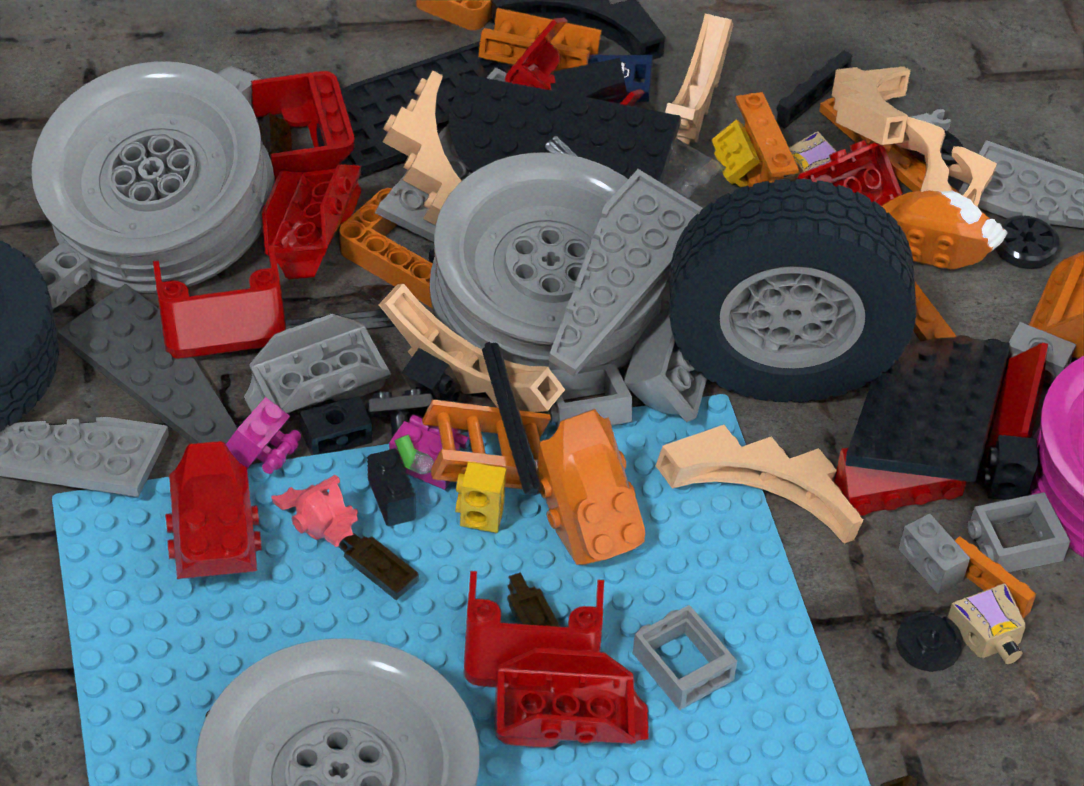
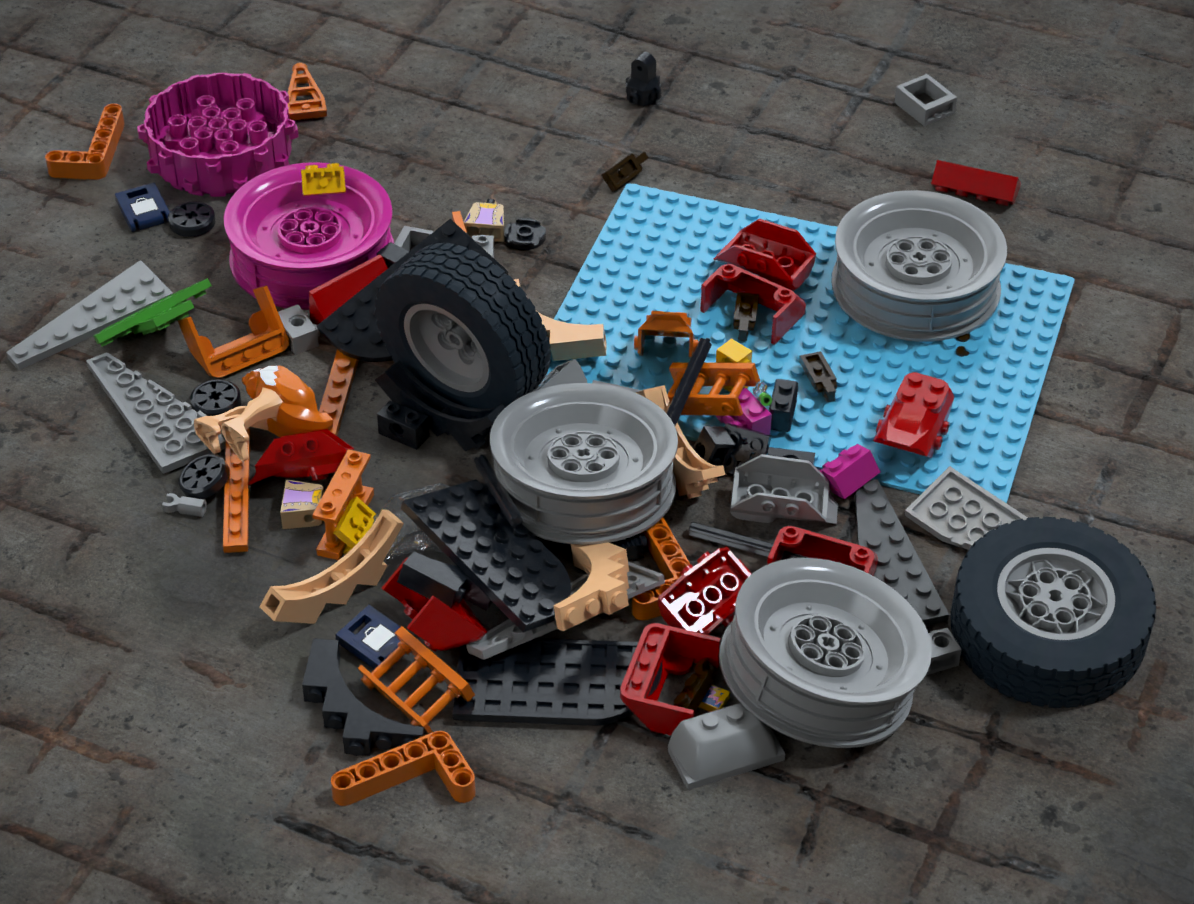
camera: 145 degrees left, 5 degrees down
coral helmet [271,475,358,547] -> none
light grey wing [548,169,703,377] -> none
light grey window [633,605,737,710] -> none
black plate [776,50,853,129] -> none
light nougat arch [832,67,910,145] -> none

